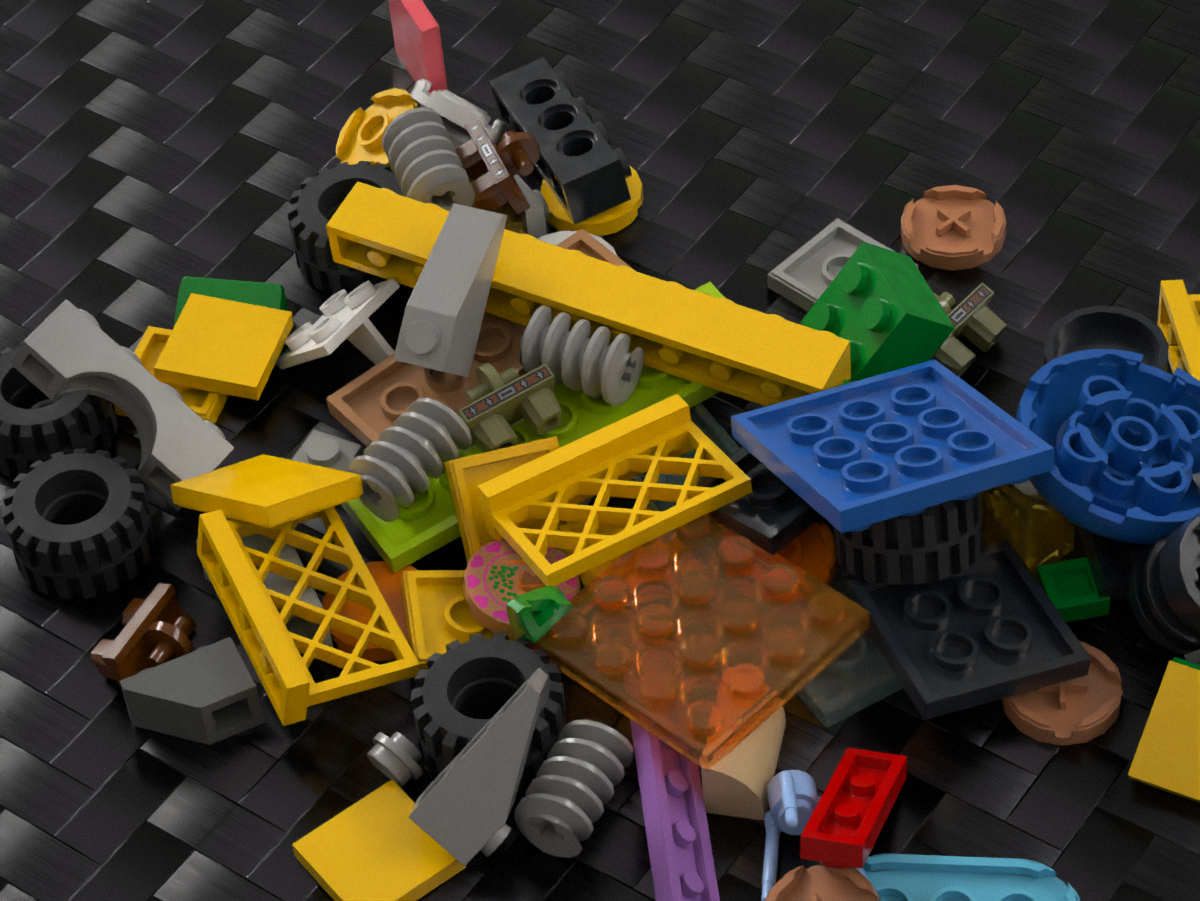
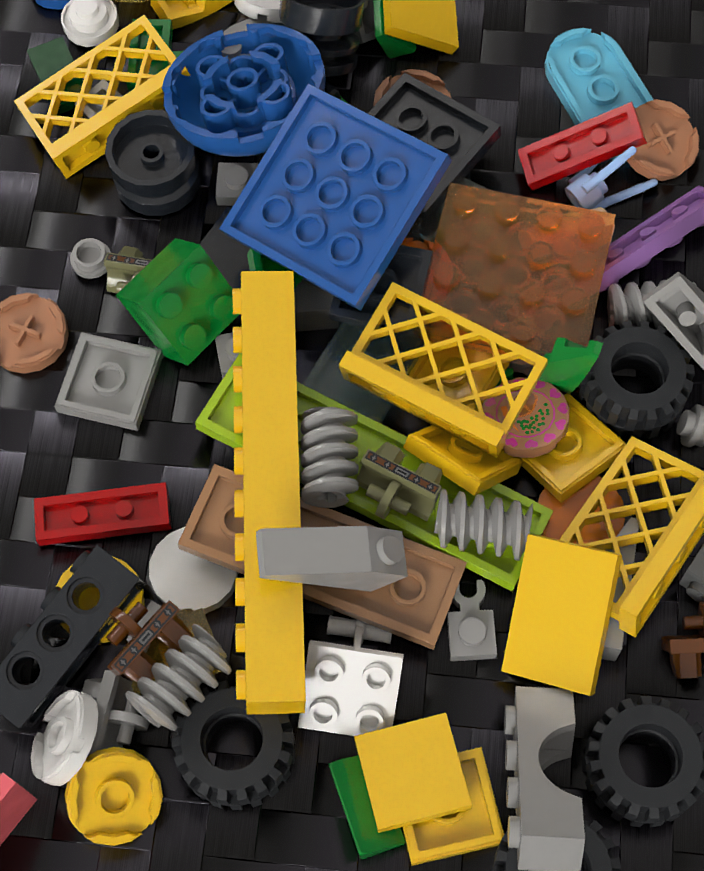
camera: 120 degrees left, 20 degrees up
none -> red plate [34,482,172,546]
none -> light grey plate [70,238,111,279]

